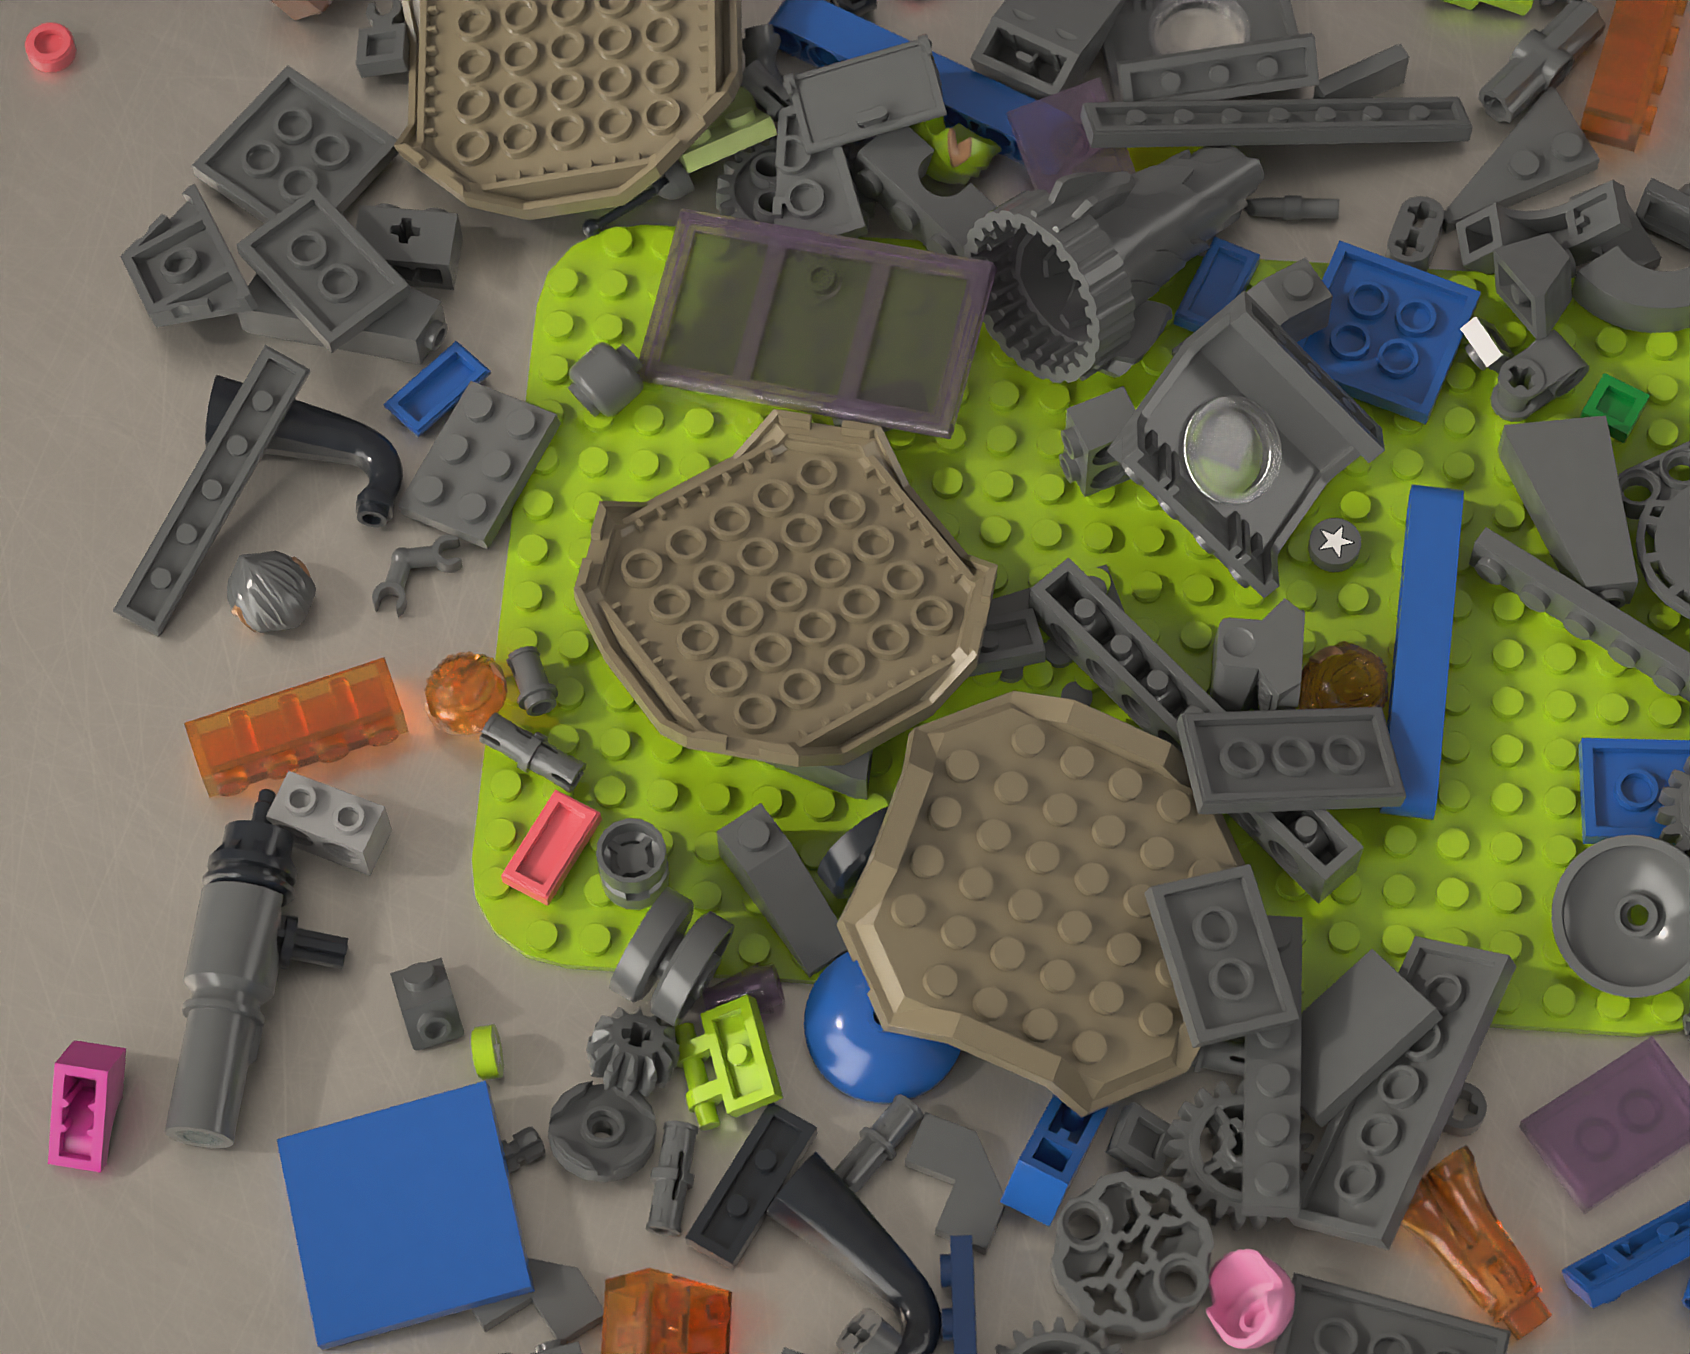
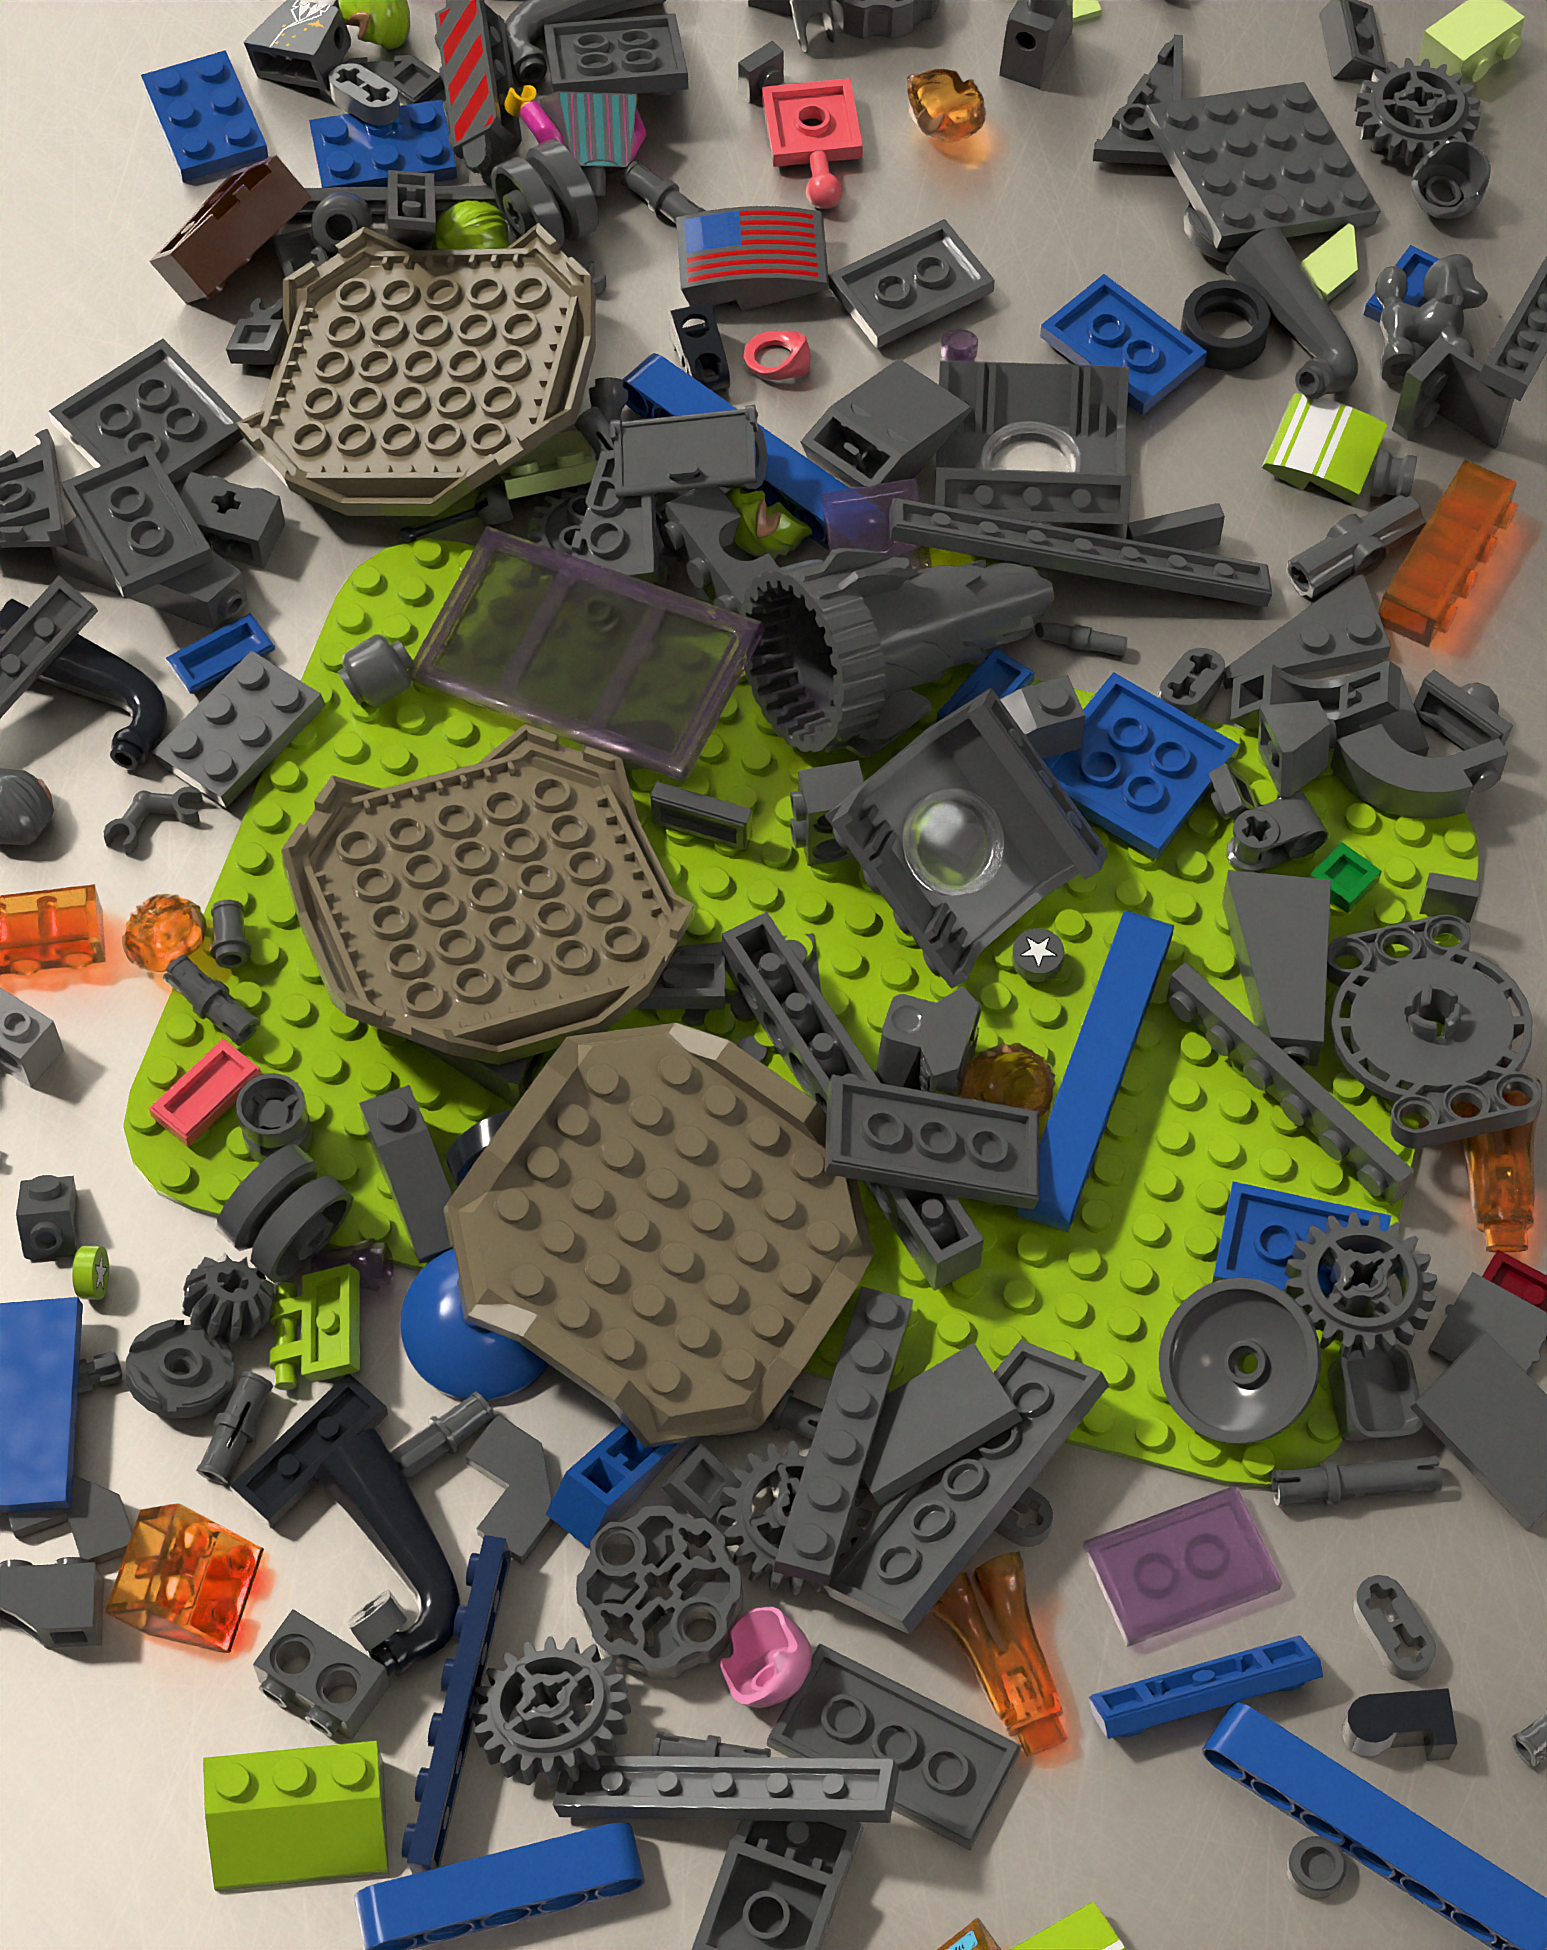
camera: 10 degrees right, 5 degrees down
dark grey plate [1145,864,1300,1048] -> none
none -> dark grey tile [651,781,752,850]

